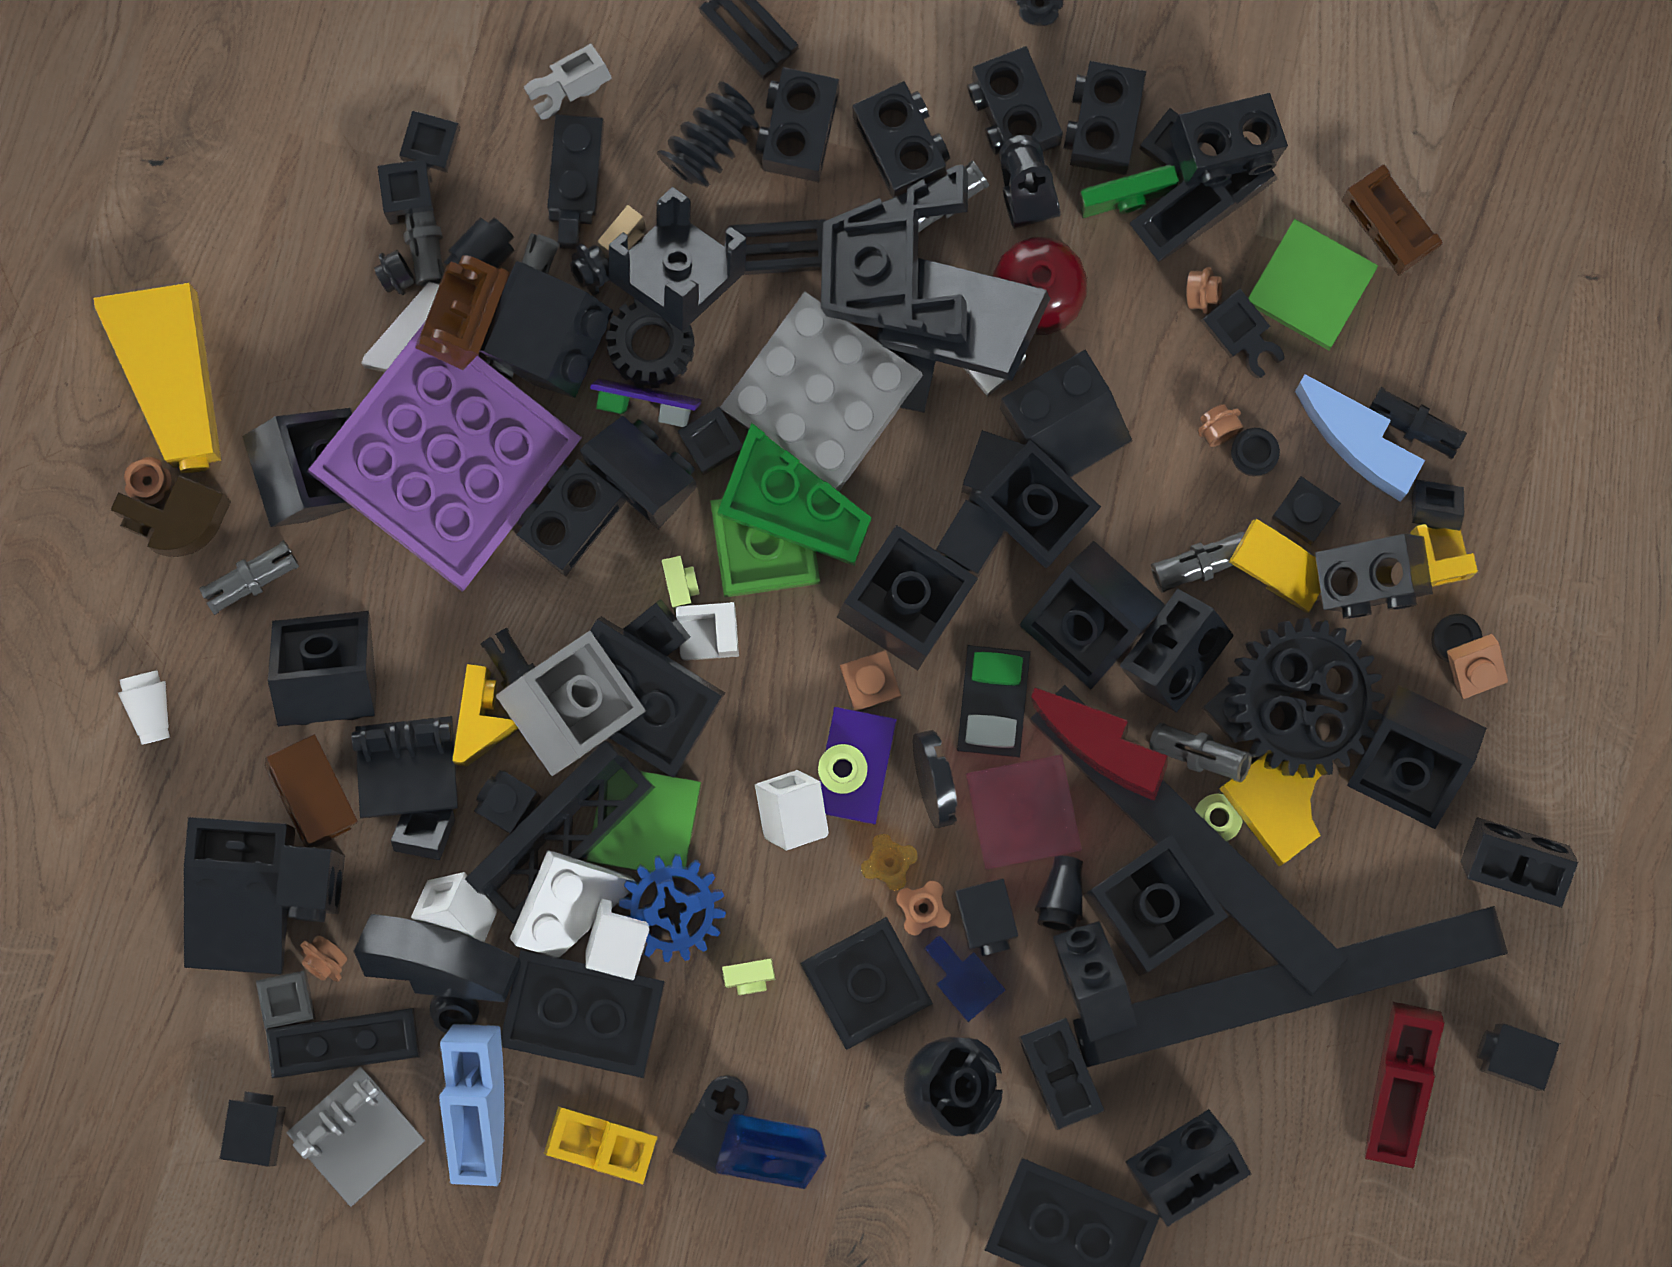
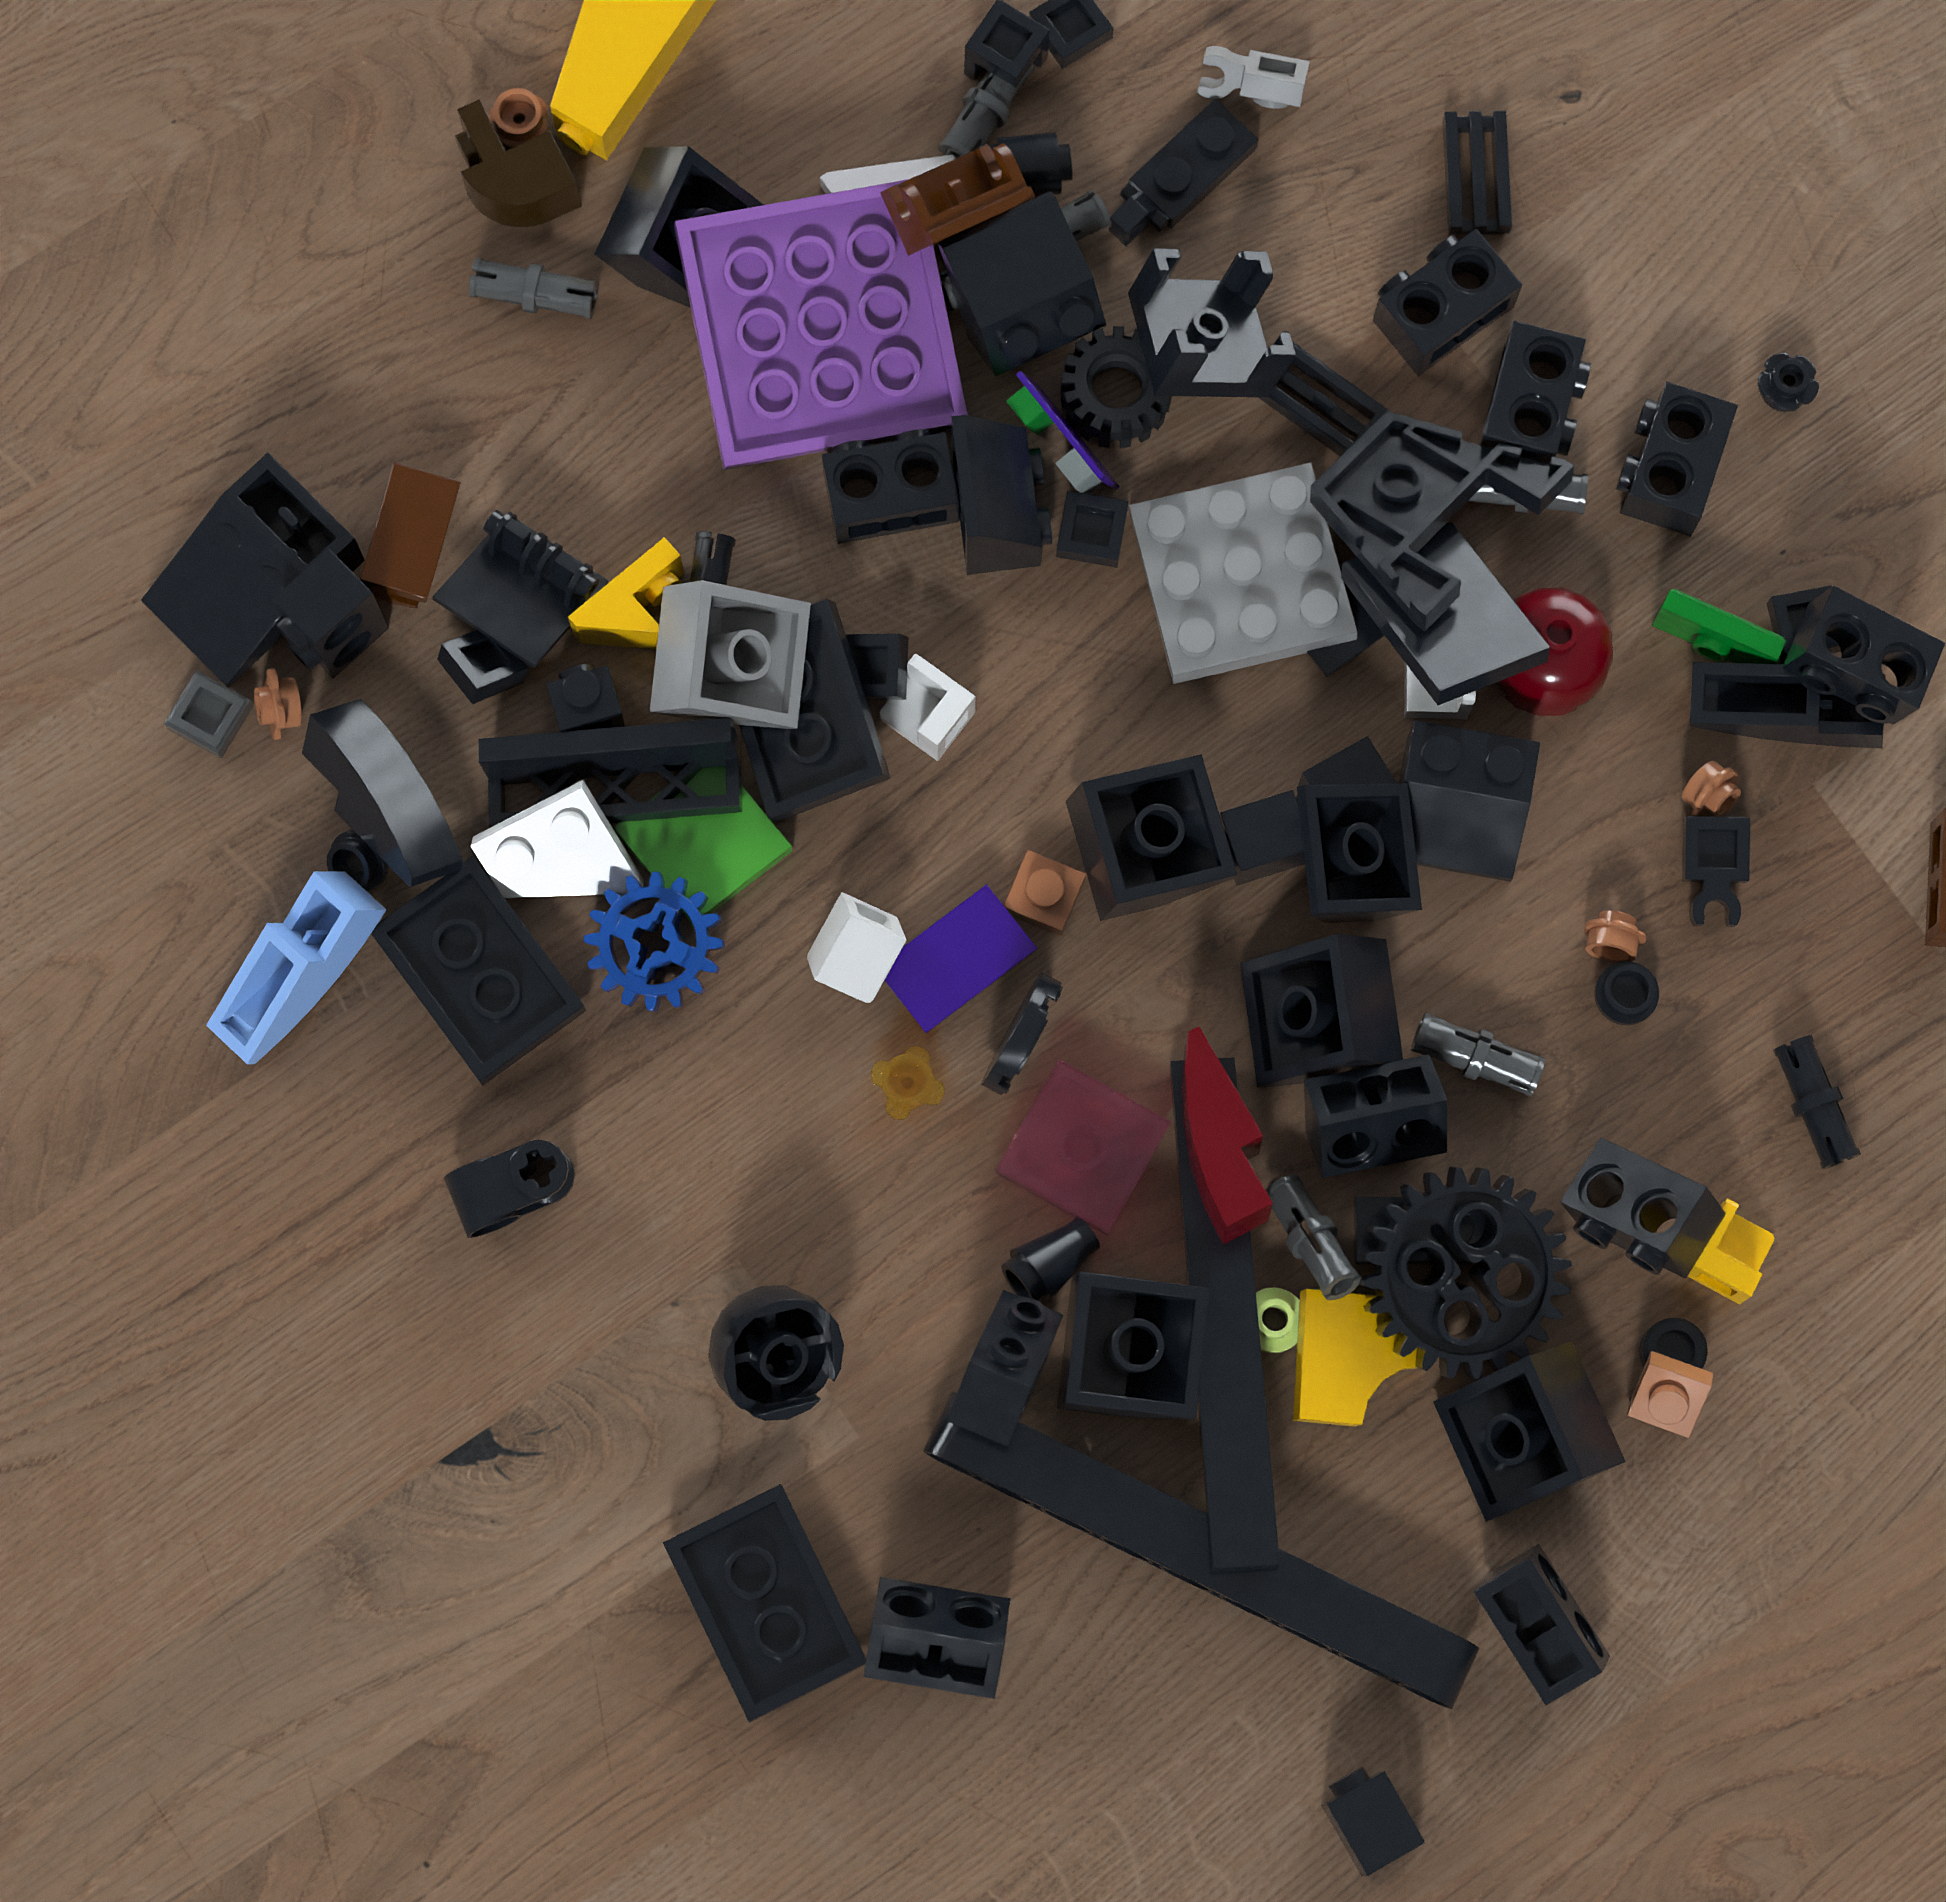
camera: 35 degrees right, 5 degrees down
white cone [118,670,170,745] -> none
black brick [220,1091,286,1167] -> none
black tile [266,1008,420,1078] -> none
black slope [268,611,376,727] -> none
light grey hinge [286,1067,426,1207] -> none
black plate [374,250,416,295] -> none
white panel [411,872,497,942] -> none
yellow slope [543,1106,657,1184] -> none
black plate [570,243,610,296] -> none
white panel [585,898,649,980] -> none
tan plate [597,205,646,258] -> none
black piece [657,81,761,188] -> none
yellowish green plate [662,556,700,613] -> none
bright green tile [710,499,820,598] -> none
clear blue slope [716,1114,826,1189] -> none
green wing [717,423,872,566] -> none
yellowish green plate [722,959,776,995] -> none
black tile [800,917,933,1050] -> none
yellowish green plate [818,744,867,794] -> none
nougat plate [896,881,951,936] -> none
clear blue plate [924,935,1006,1022] -> none
black brick [955,878,1018,956] -> none
piece [957,645,1030,758] -> none
black piece [999,135,1061,229] -> none
black brick [1018,1018,1104,1130] -> none
black brick [1063,61,1146,175] -> none
yellow slope [1229,519,1321,613] -> none
bright green tile [1248,219,1378,351] -> none
black plate [1272,476,1341,545] -> none
light blue slope [1295,374,1425,501] -> none
dark red slope [1364,1002,1445,1169] -> none
black plate [1412,479,1464,531] -> none

